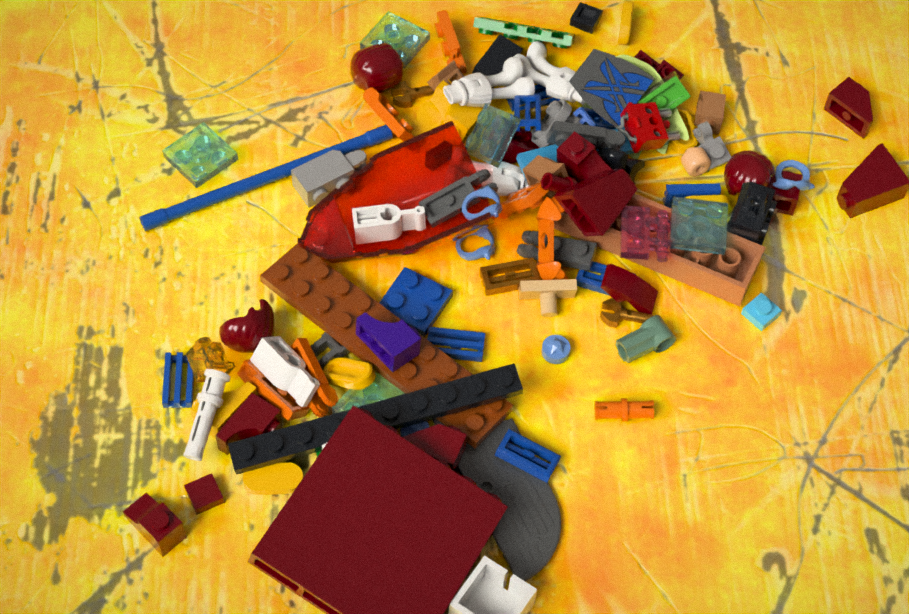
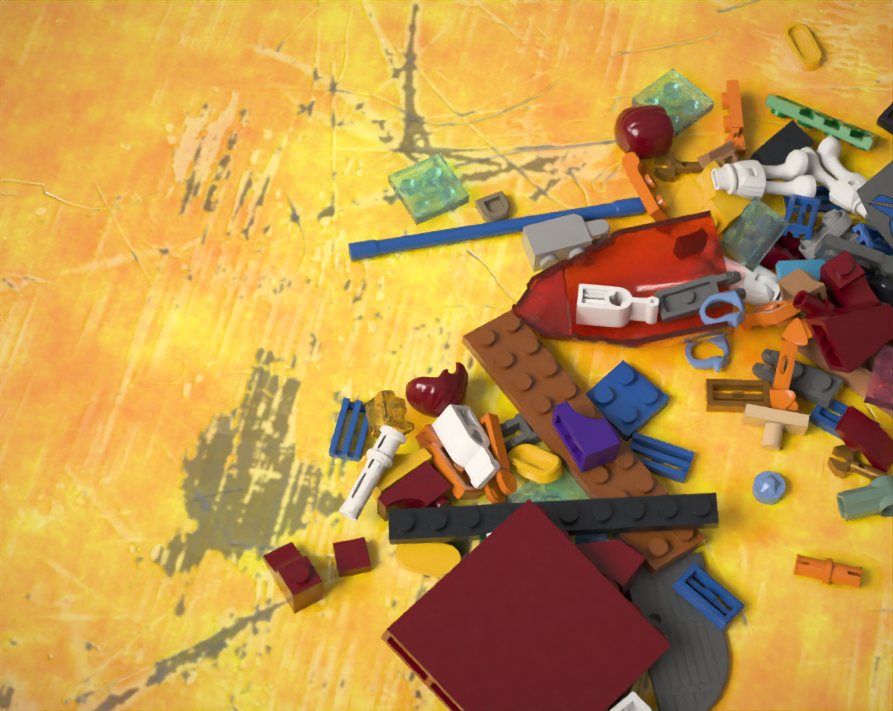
camera: 15 degrees right, 0 degrees up
none -> dark tan tile [475,191,510,222]

